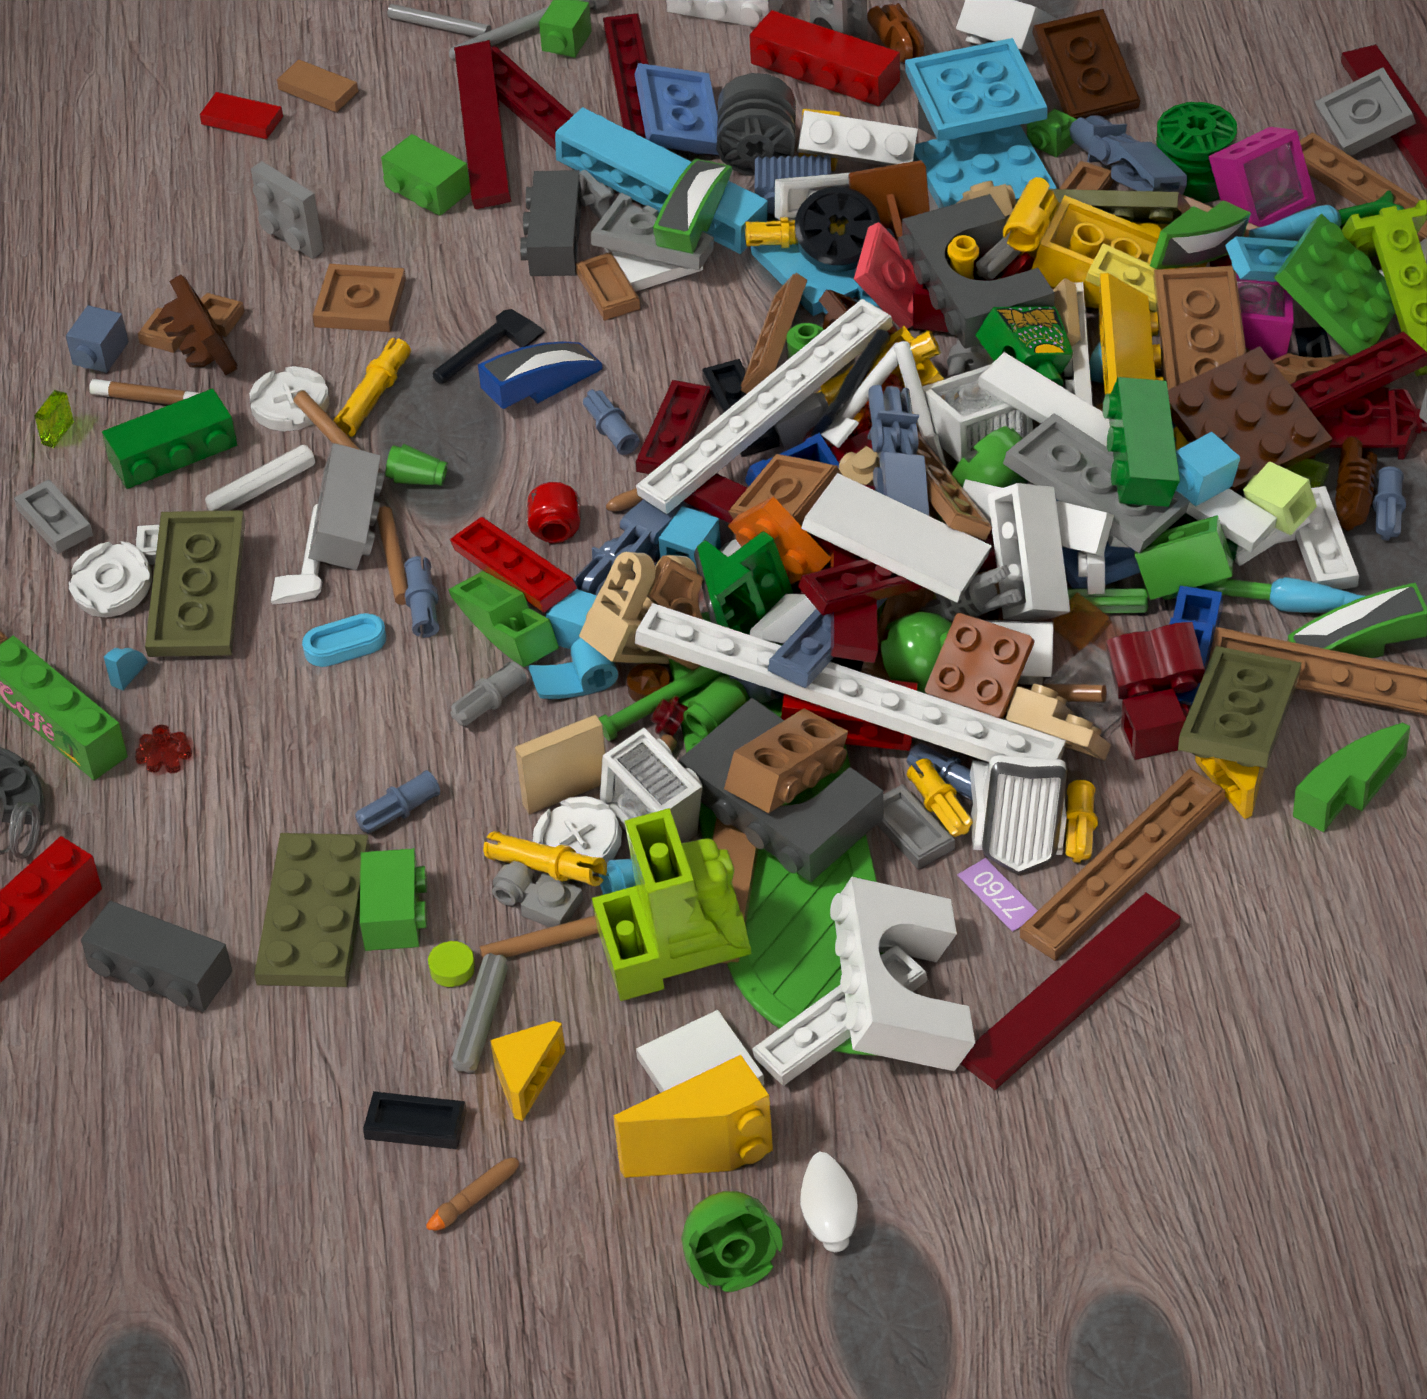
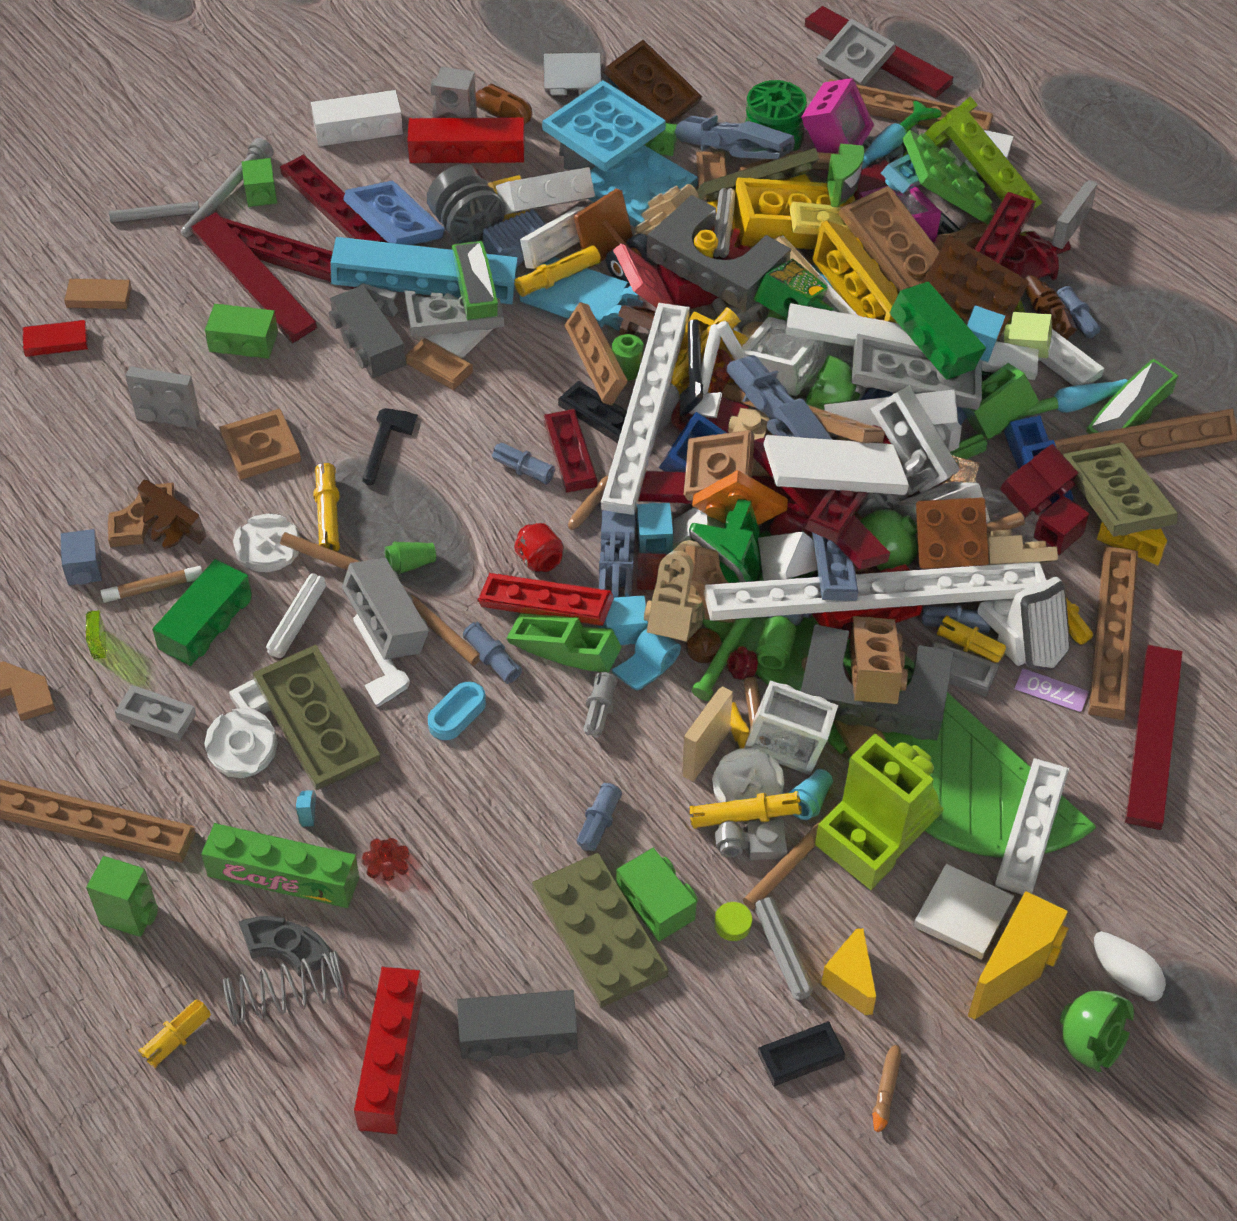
camera: 35 degrees left, 5 degrees up
blue slope [478,341,603,409] -> none
black wheel [794,187,881,272] -> none
white arch [830,877,975,1071] -> none
yellow arm [1003,177,1061,252] -> none
bright green slope [1293,722,1410,832] -> none

